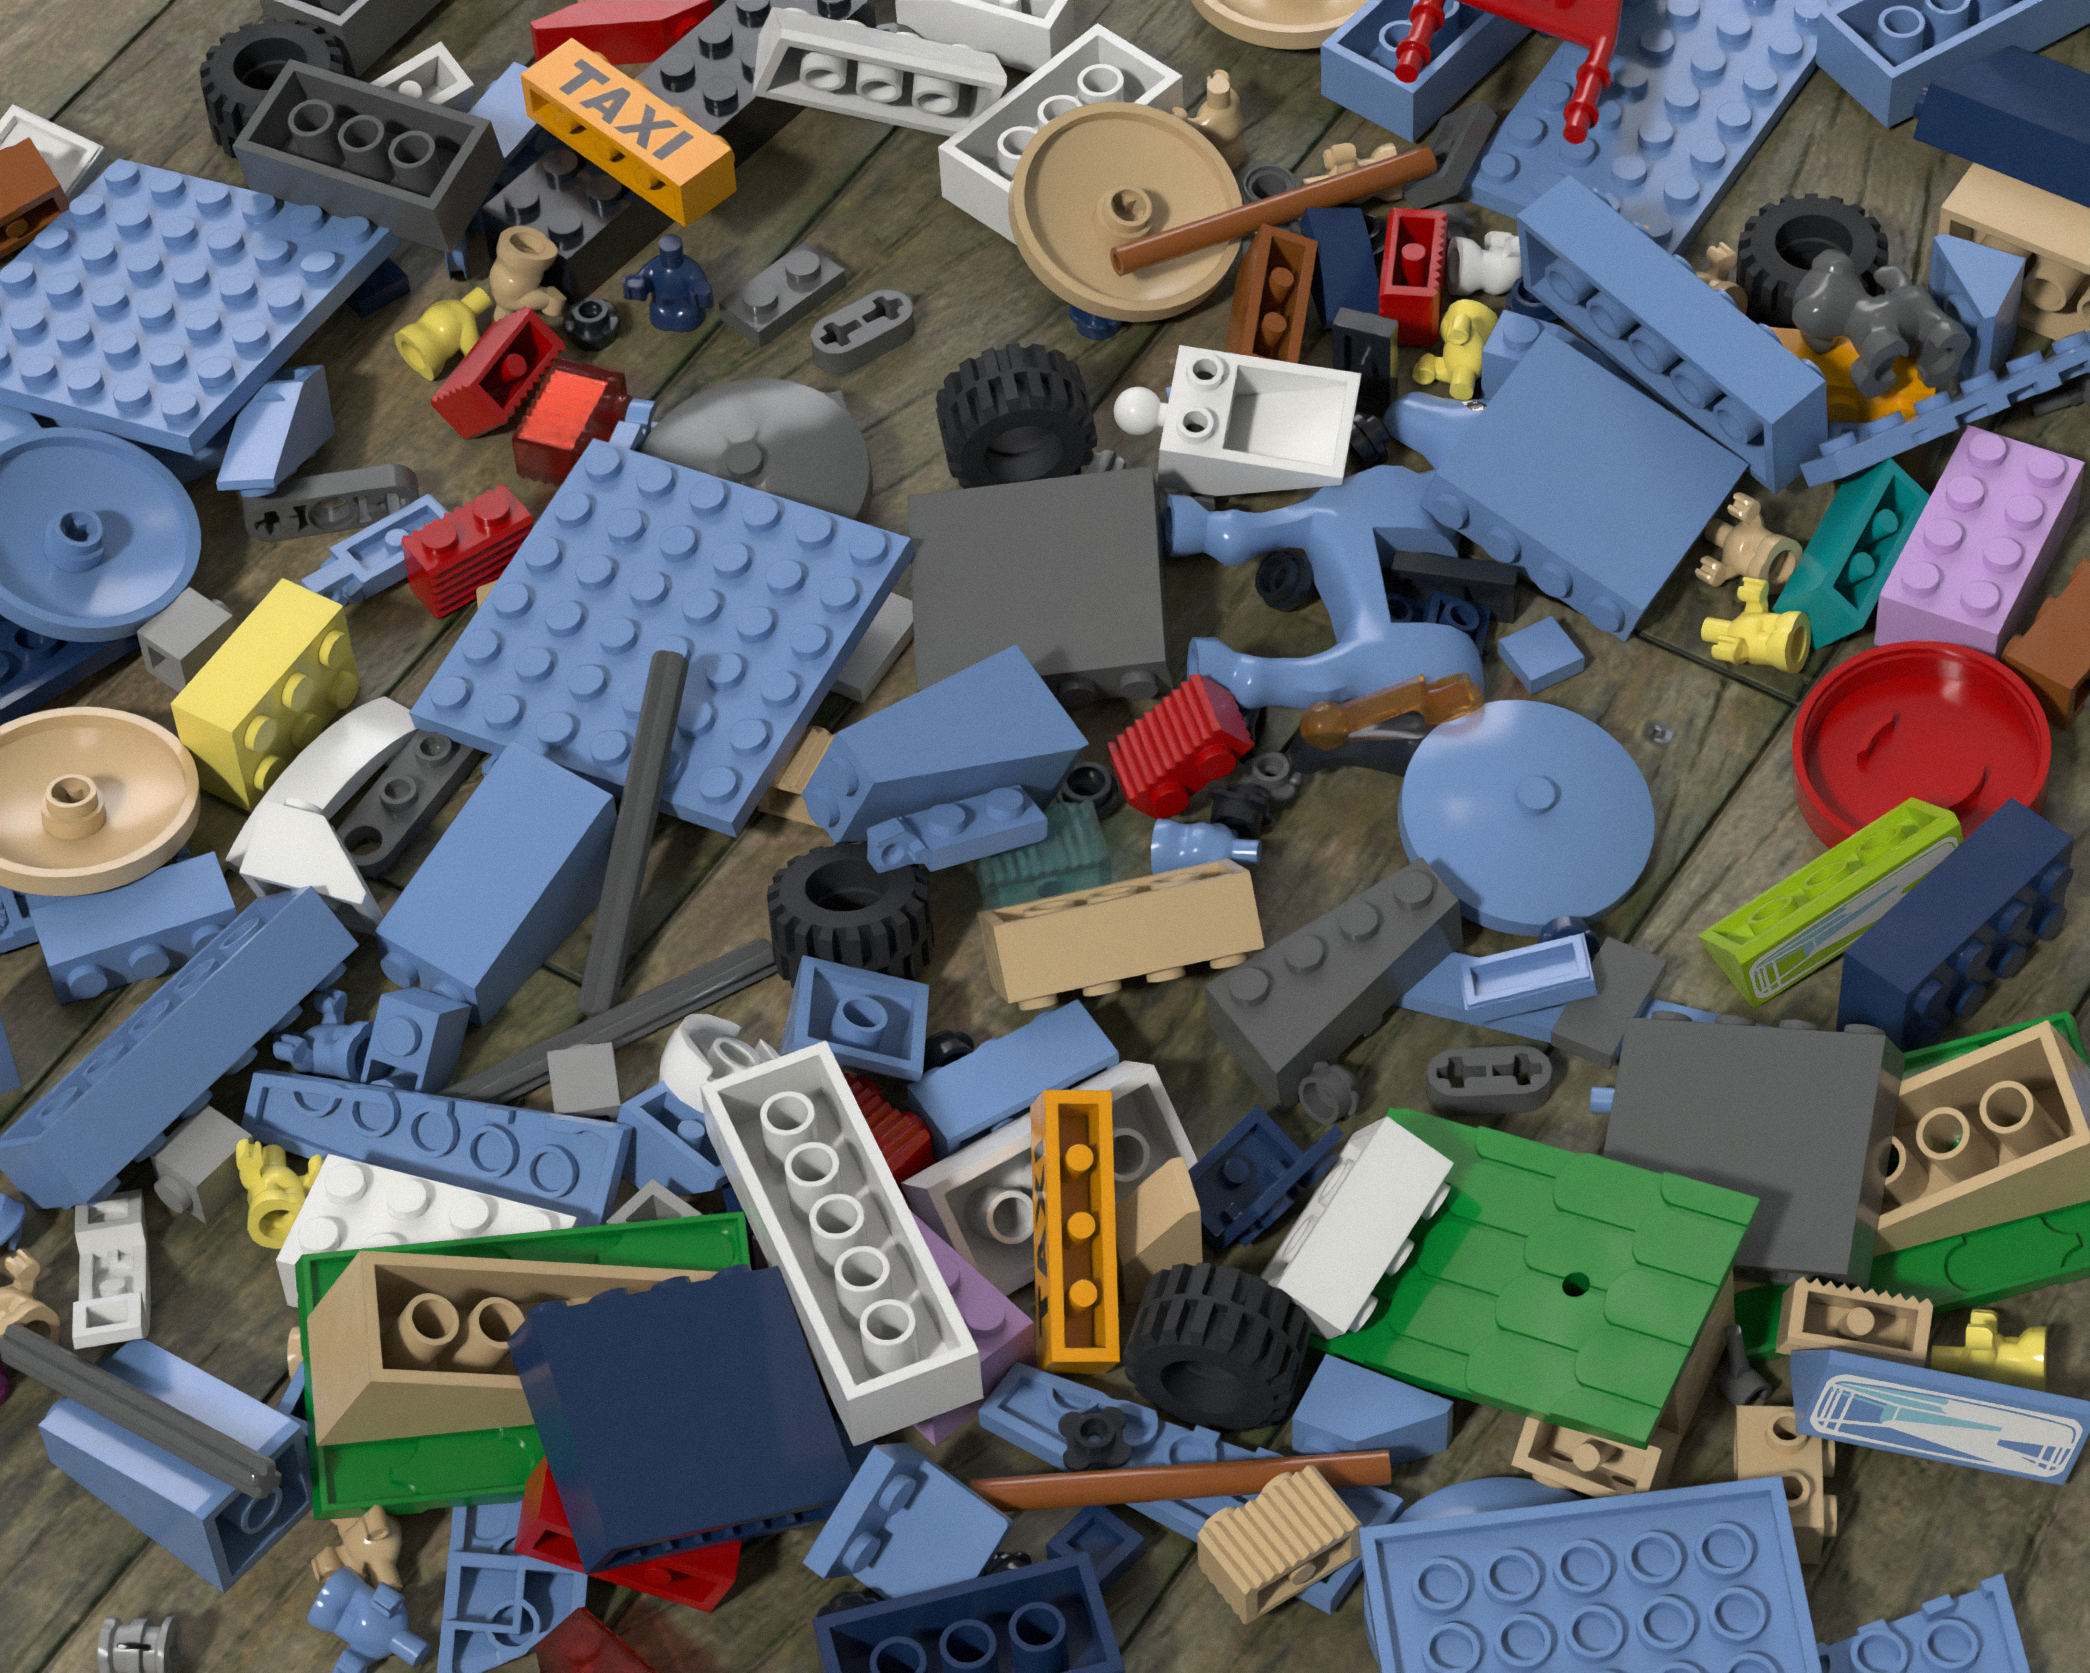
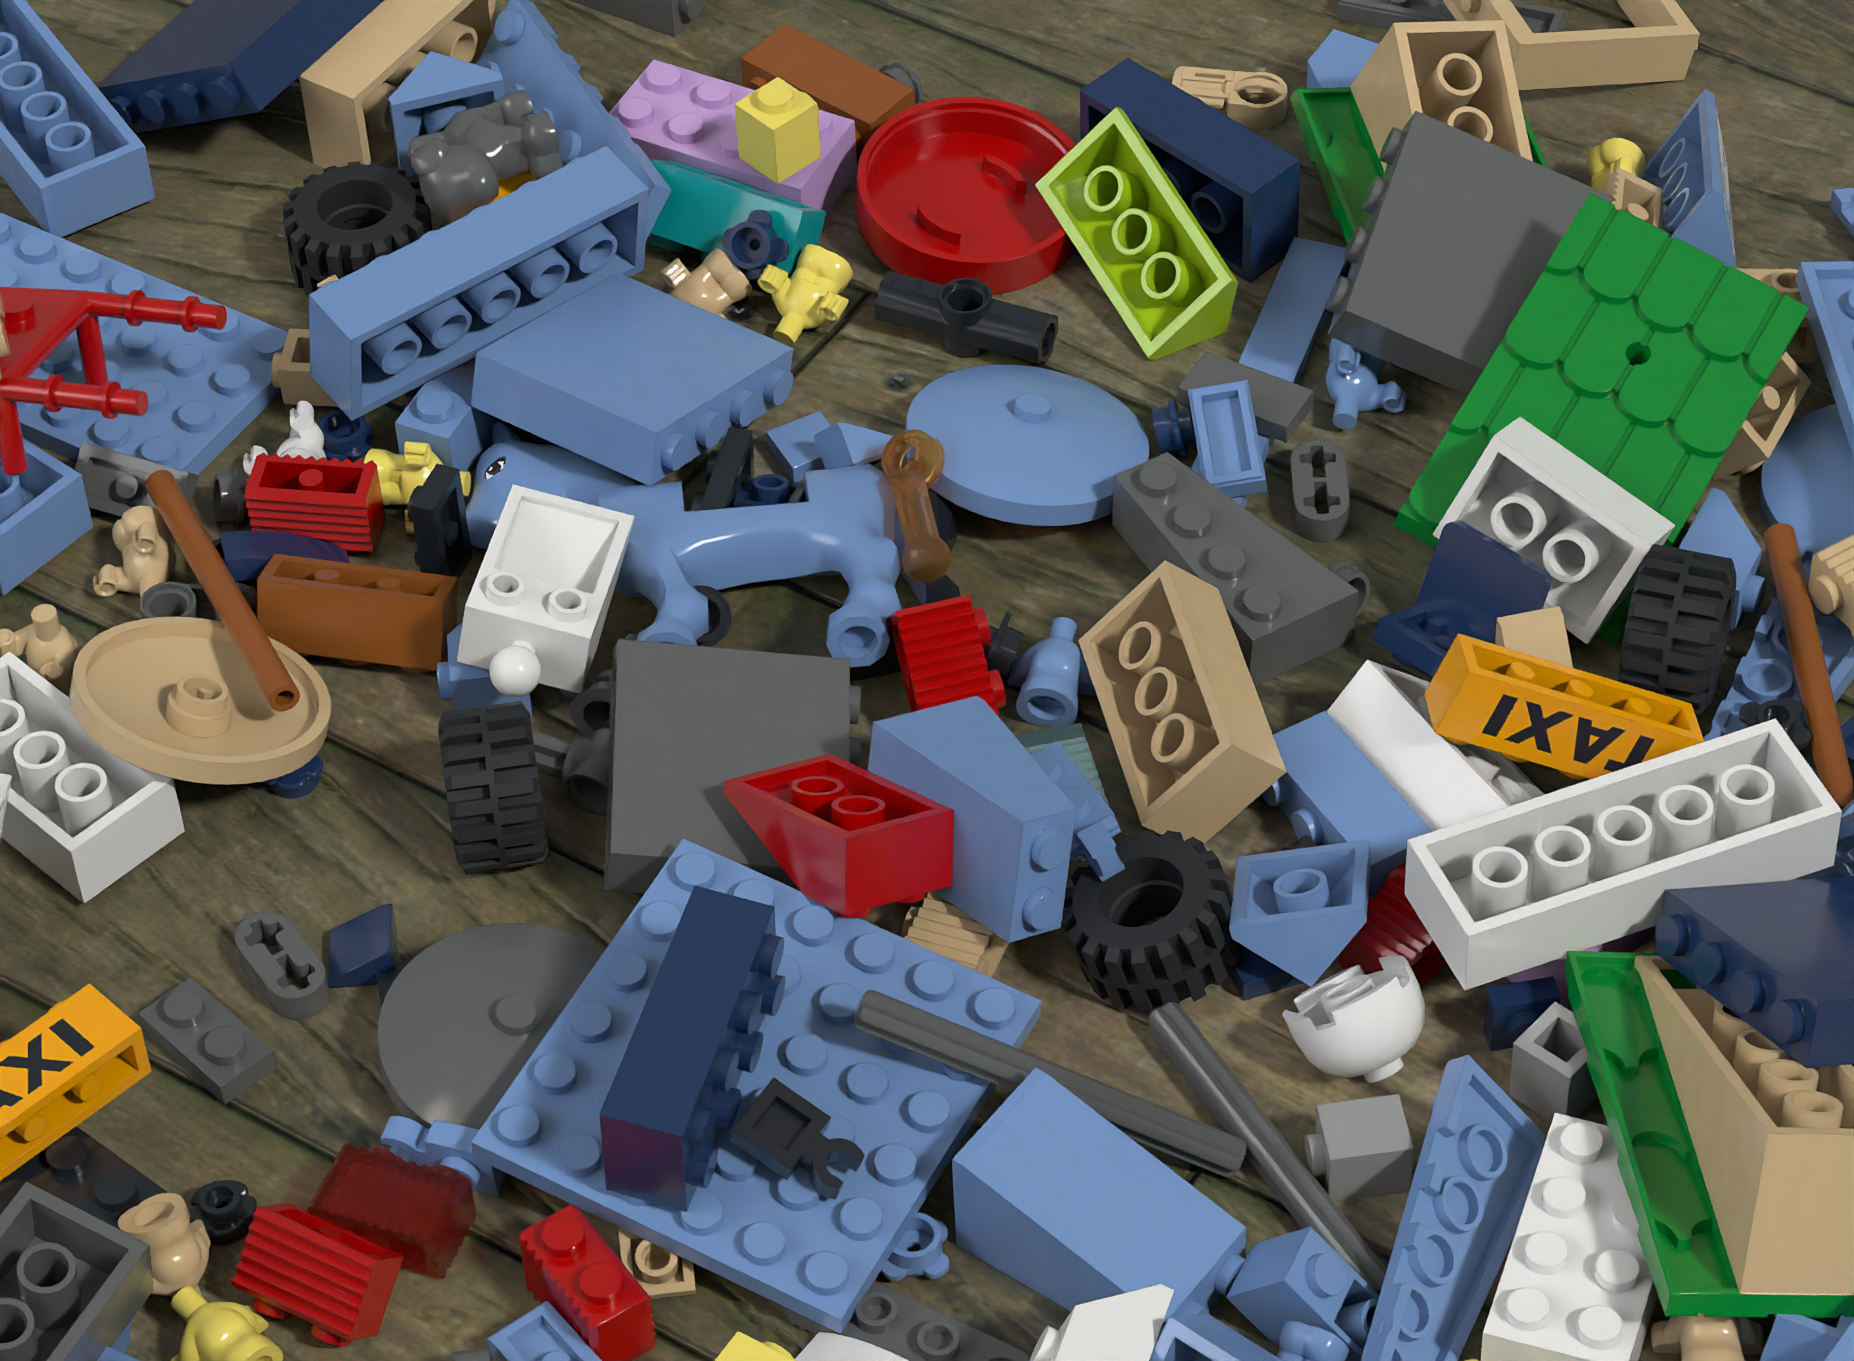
camera: 90 degrees left, 5 degrees down
medium blue slope [616,1080,729,1196] -> none
dark blue piece [622,234,714,333] -> none
none -> dark blue slope [328,904,397,988]
none -> dark blue brick [599,886,786,1212]
none -> dark blue plate [722,210,789,280]
none -> red slope [724,754,954,918]
none -> black plate [730,1077,865,1199]
none -> light yellow brick [734,77,821,184]
none -> medium blue slope [814,422,905,469]
none -> black piece [874,271,1058,365]

